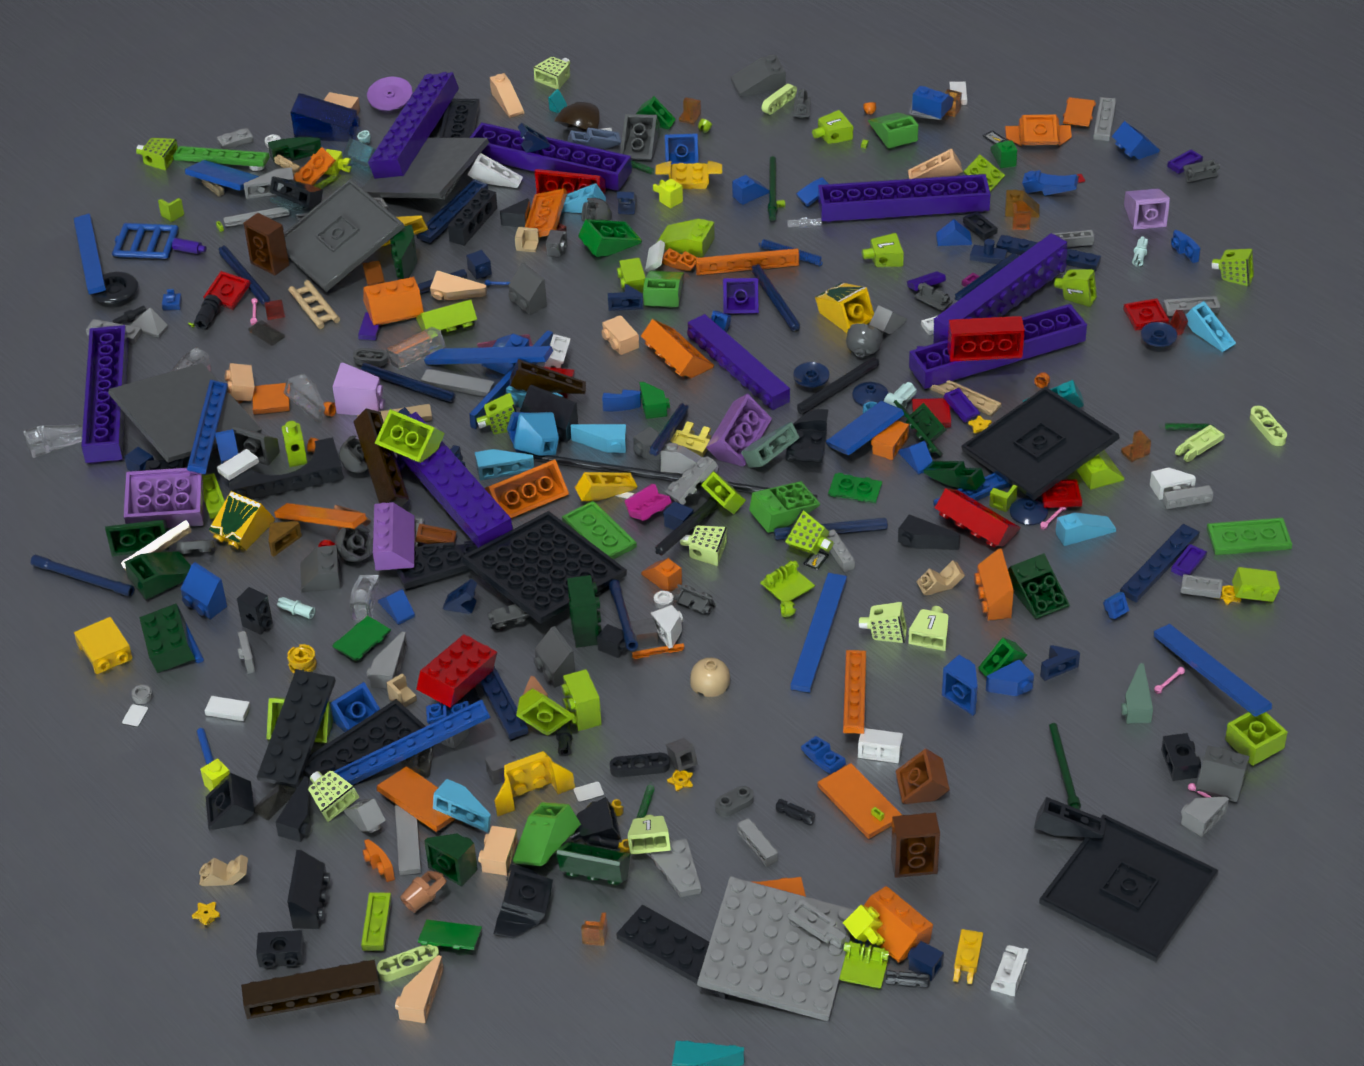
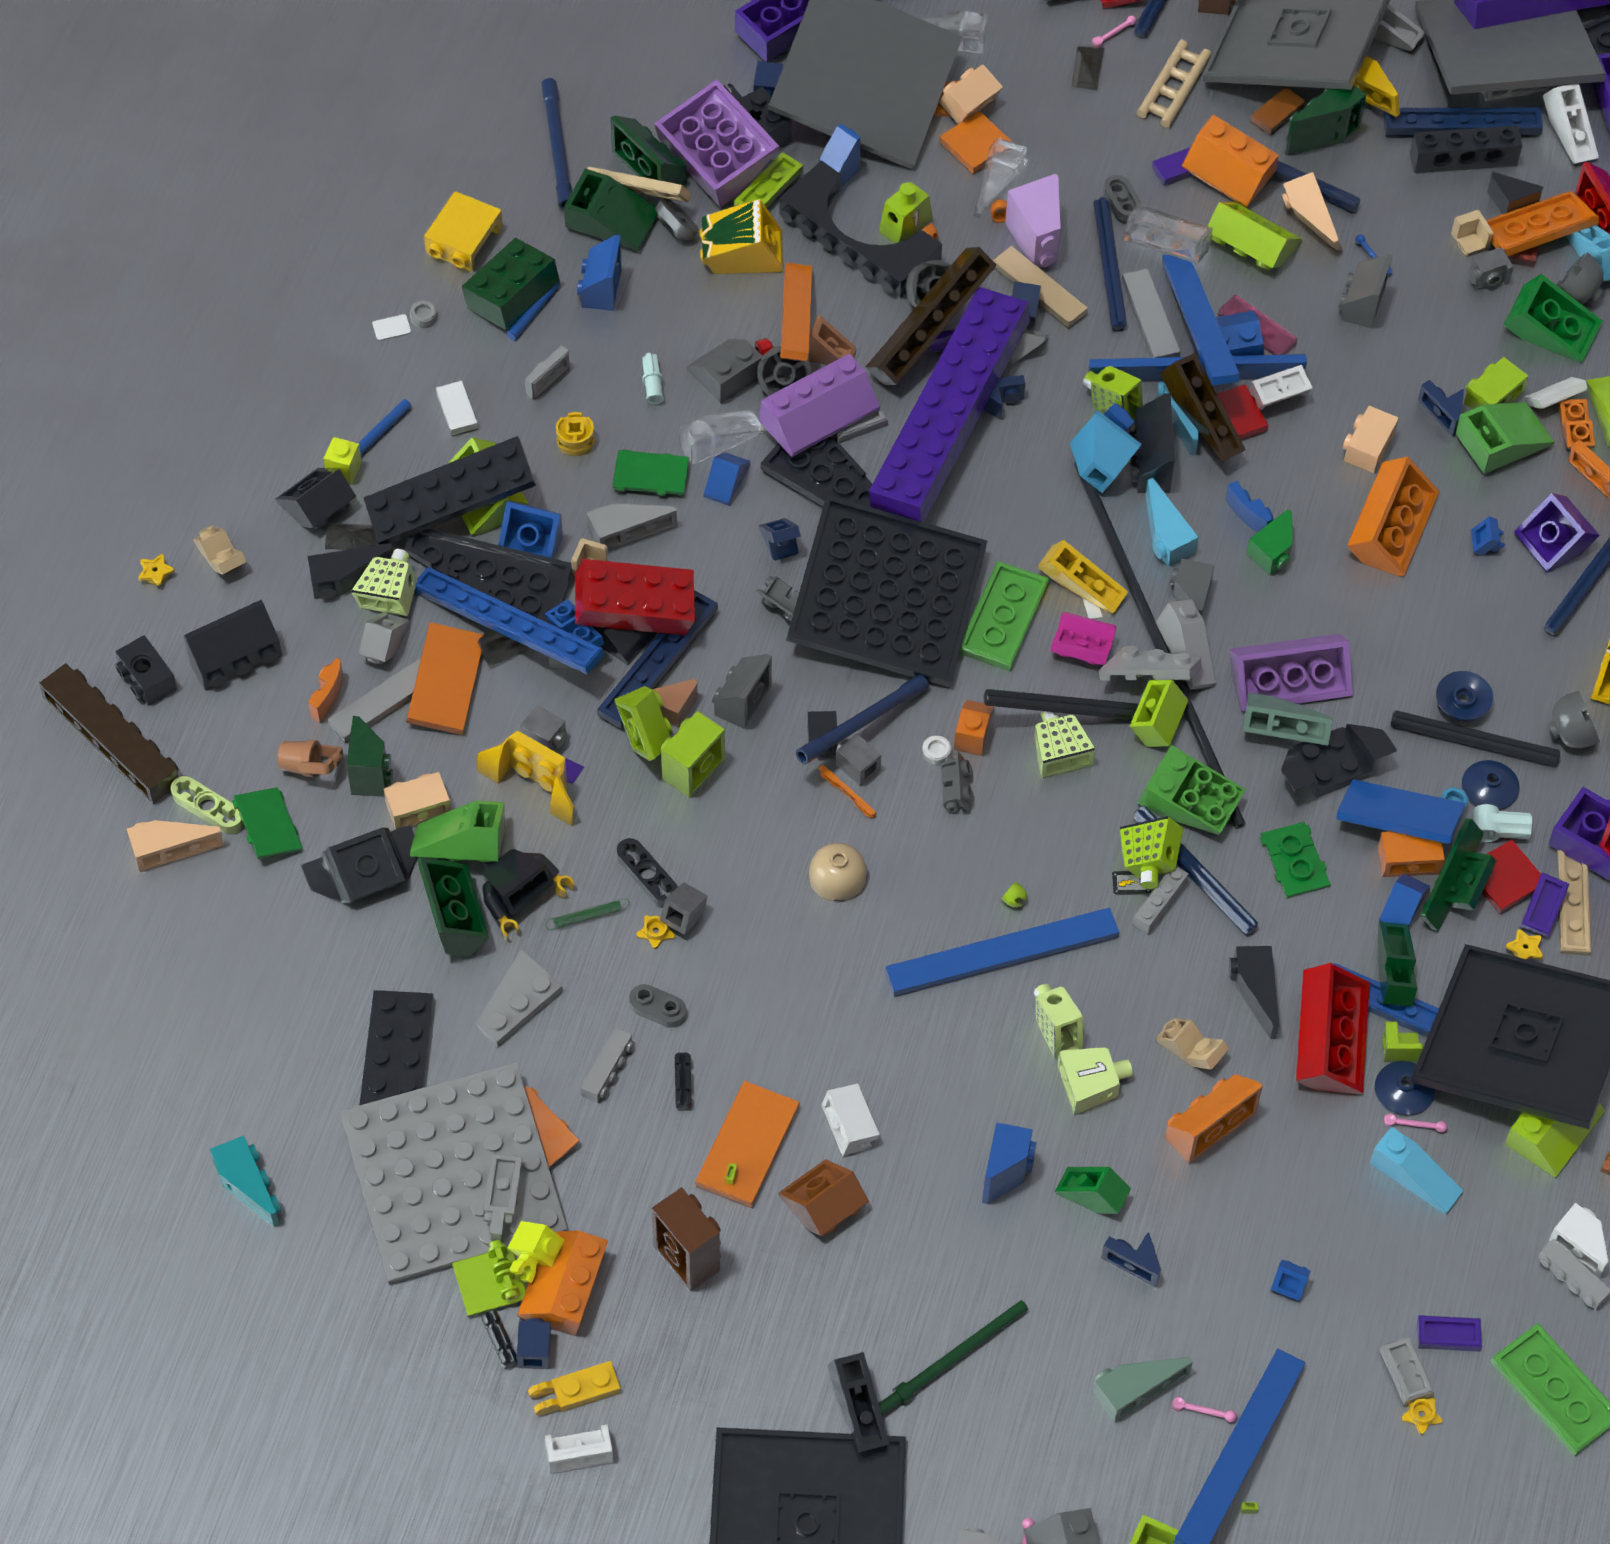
camera: 55 degrees right, 15 degrees up
blue tile [187,380,228,474] -> none
white tile [217,449,259,481] -> none
dark grey slope [232,427,280,466] -> none
black brick [237,587,273,635] -> none
clear red tile [264,299,285,320] -> none
pearl gold slope [268,521,302,557] -> none
lime plate [361,892,392,951] -> none
lime slope [375,409,445,463] -> none
dark orange tile [415,524,457,544] -> none
medium azure slope [433,779,491,833] -> none
dark blue brick [466,250,492,280] -> none
medium azure slope [475,449,534,481] -> none
orange slope [484,460,569,518] -> none
black pin [556,720,573,756] -> none
dark green brick [567,575,602,648] -> none
white sticker [573,782,604,802] -> none
clear orange panel [581,913,607,946] -> none
yellowish green torso [628,815,671,855] -> none
dark blue axle [649,403,689,456] -> none
white slope [651,605,683,649] -> none
dark blue brick [663,501,694,530] -> none
light yellow plate [670,421,711,457] -> none
dark purple brick [687,314,790,411] -> none
lime hinge [760,560,815,602] -> none
blue slope [801,736,846,775] -> none
orange tile [843,650,866,734] -> none
blue slope [986,660,1034,696] -> none
dark green slope [1008,553,1070,619] -> none
red tile [1041,479,1082,508] -> none
dark blue plate [1120,524,1200,603] -> none
black brick [1161,733,1201,781] -> none
lime brick [1232,567,1280,602] -> none

